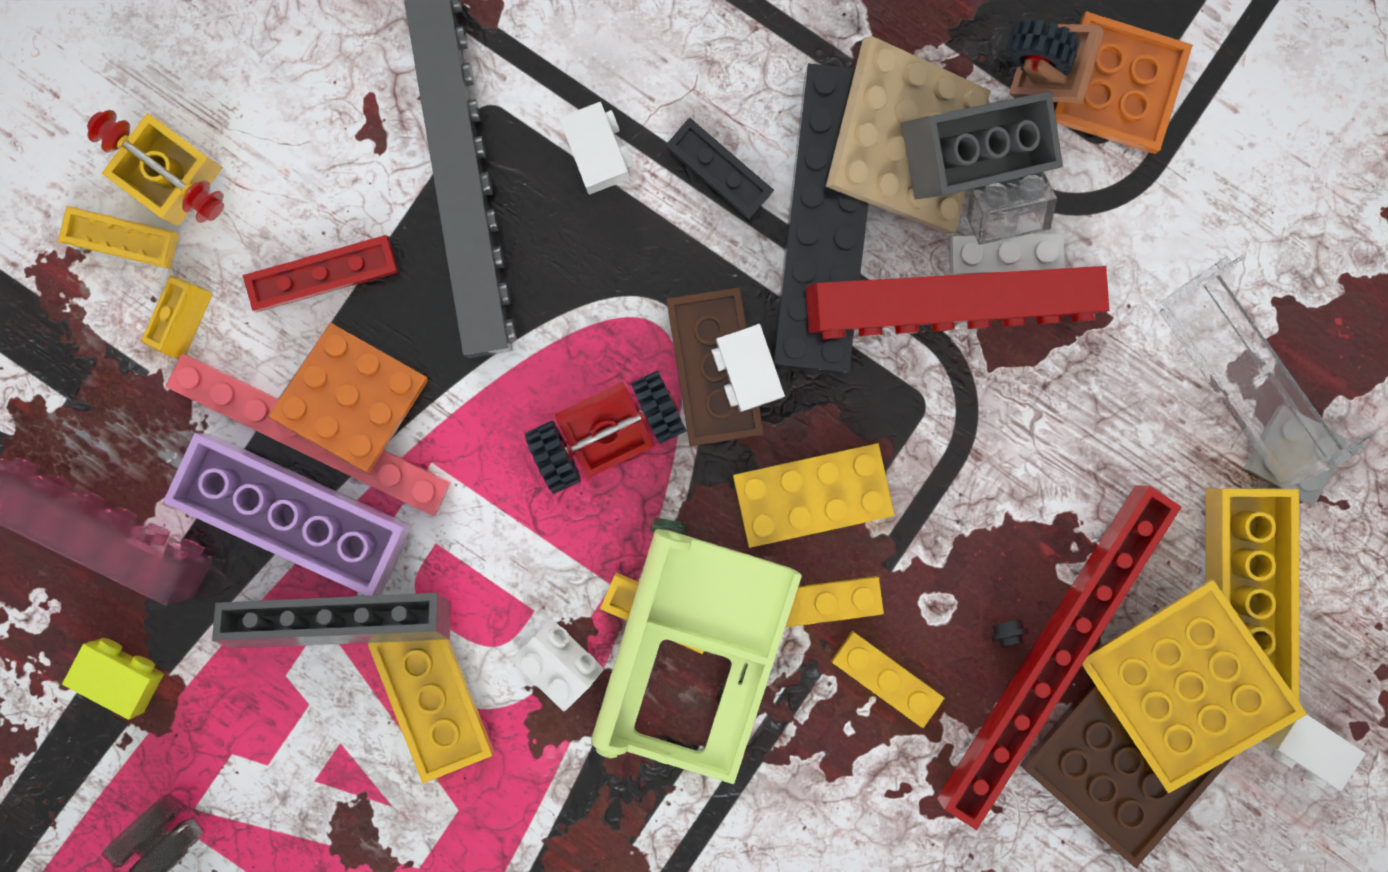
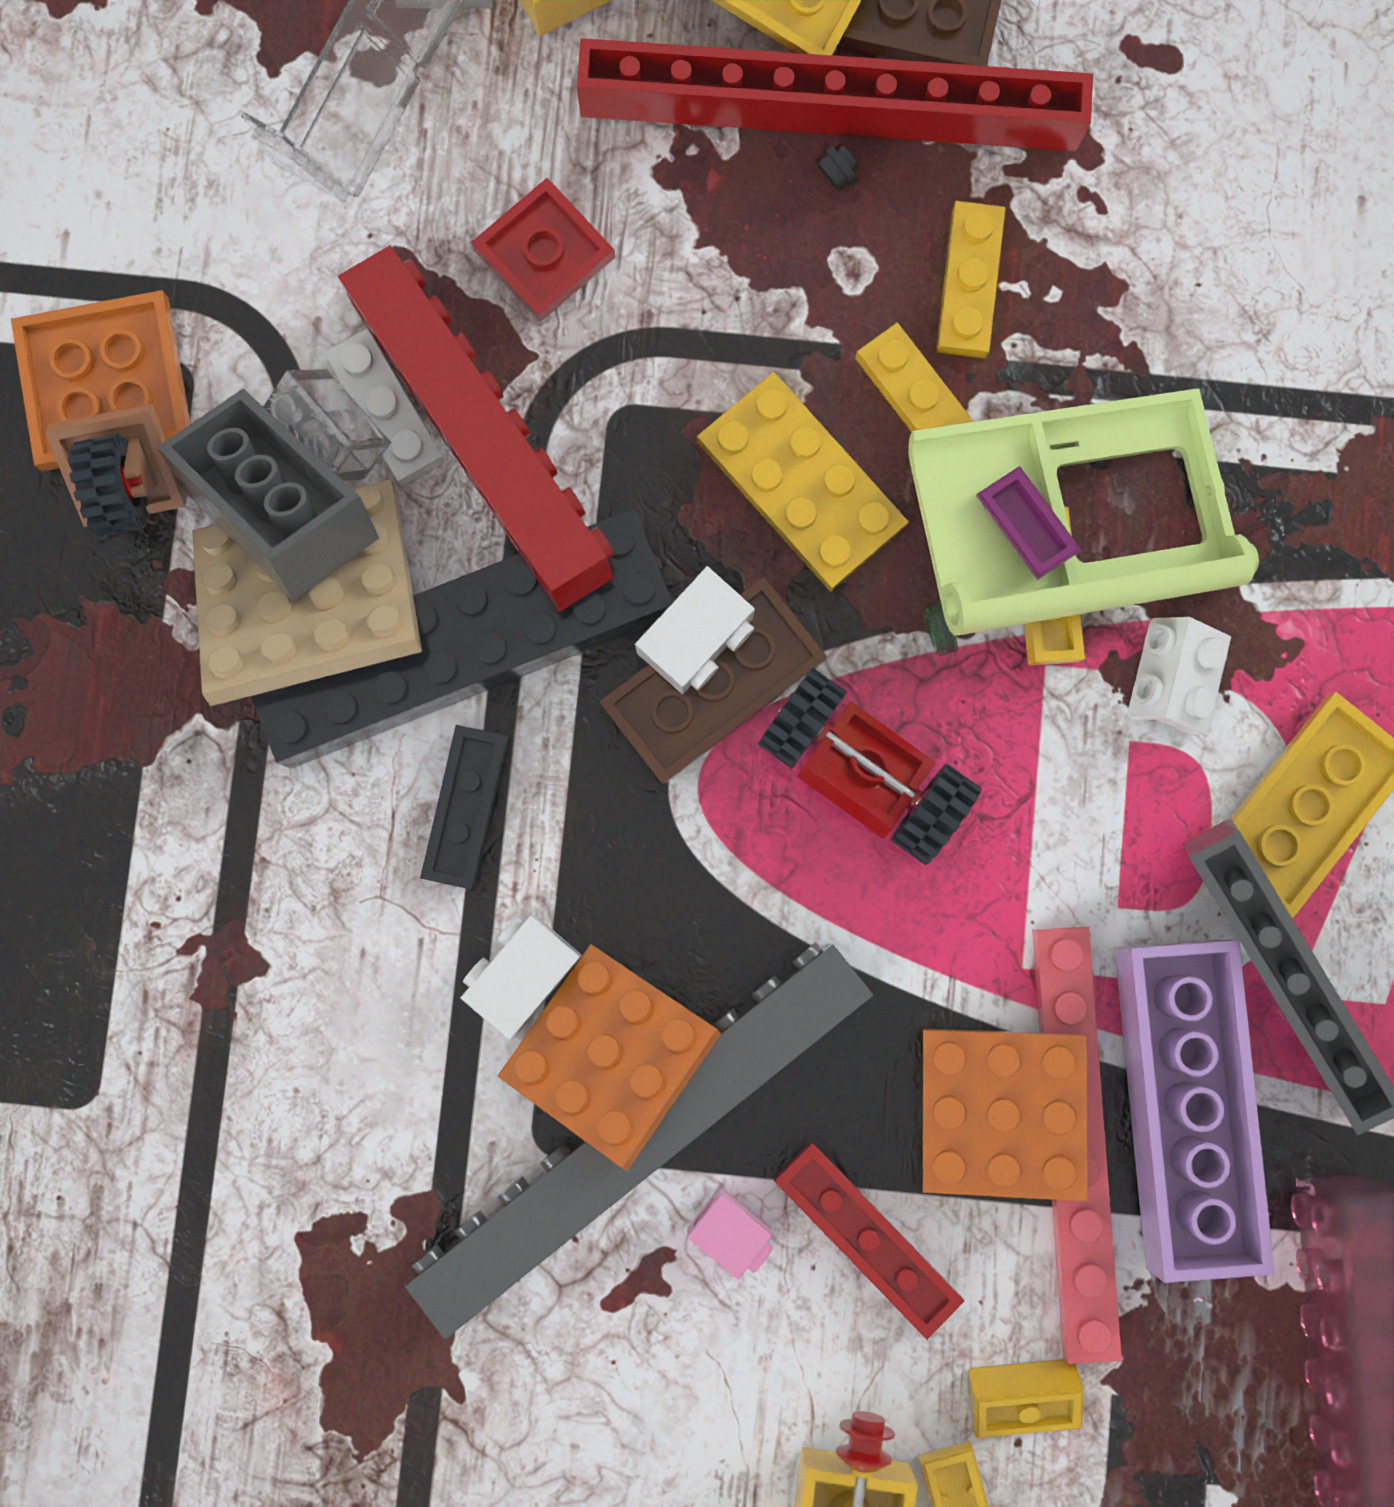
camera: 125 degrees left, 5 degrees down
none -> red plate [471,178,615,322]
none -> orange plate [497,944,721,1171]
none -> bright pink brick [687,1186,773,1280]
none -> magenta tile [976,466,1081,580]

